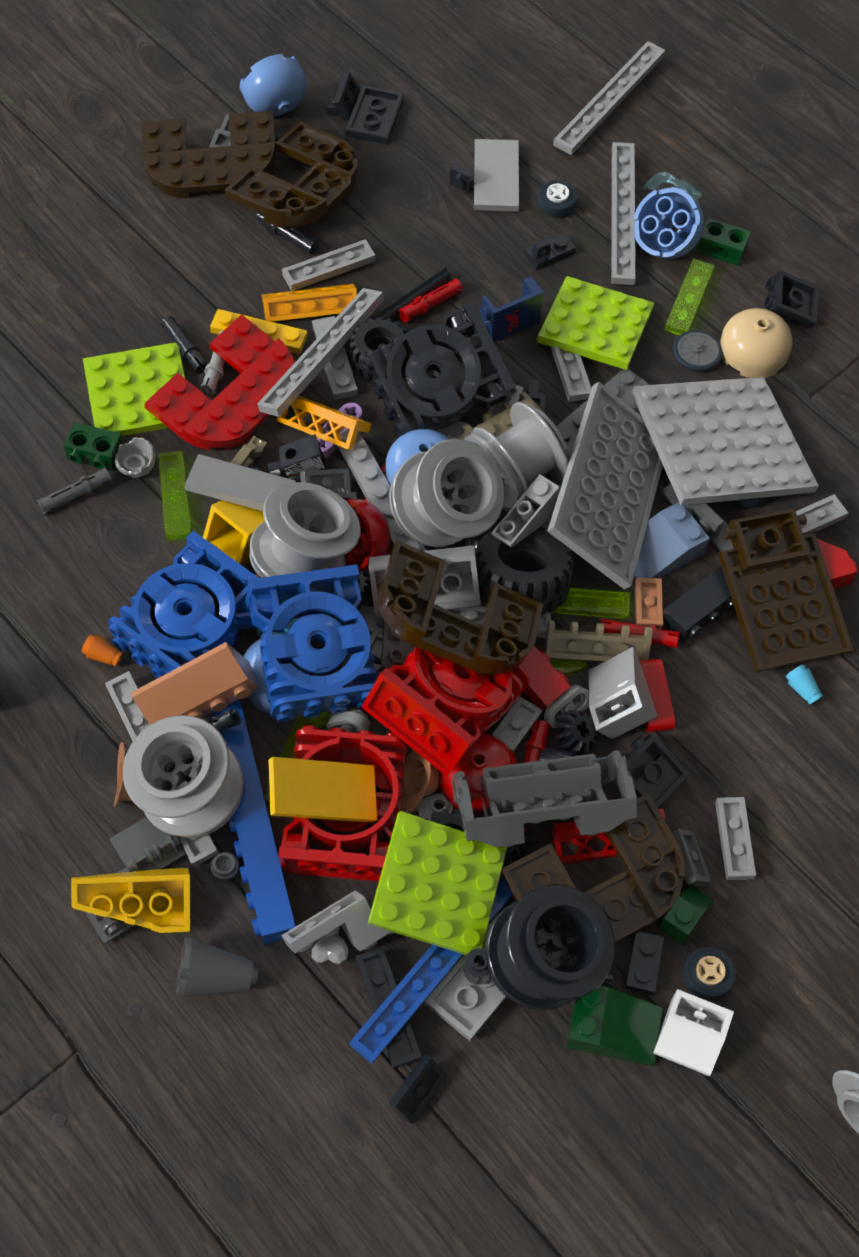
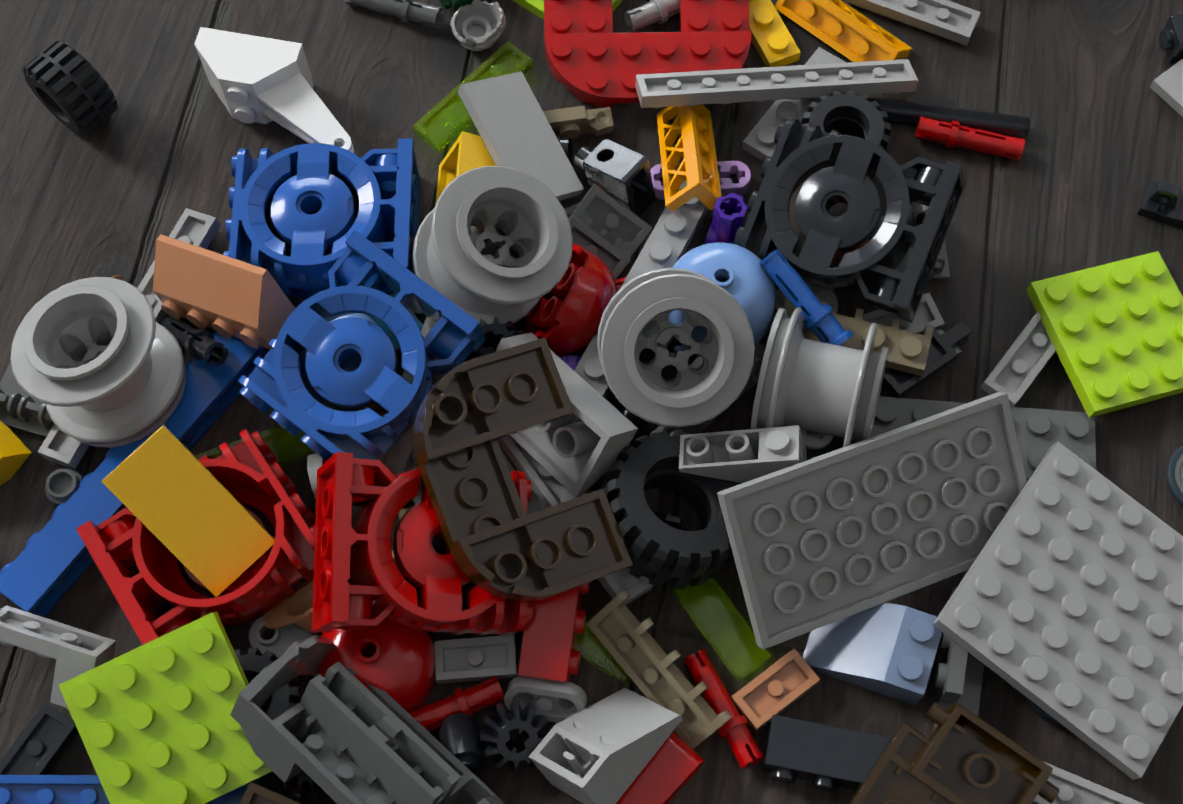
camera: 55 degrees right, 5 degrees up
orange cone [81,634,124,667] -> none
light grey rock [311,926,349,964] -> none
dark blue panel [480,276,543,342] -> none
none -> white slope [194,27,354,153]
none -> dark purple piece [705,193,748,244]
none -> blue pin [759,249,854,346]

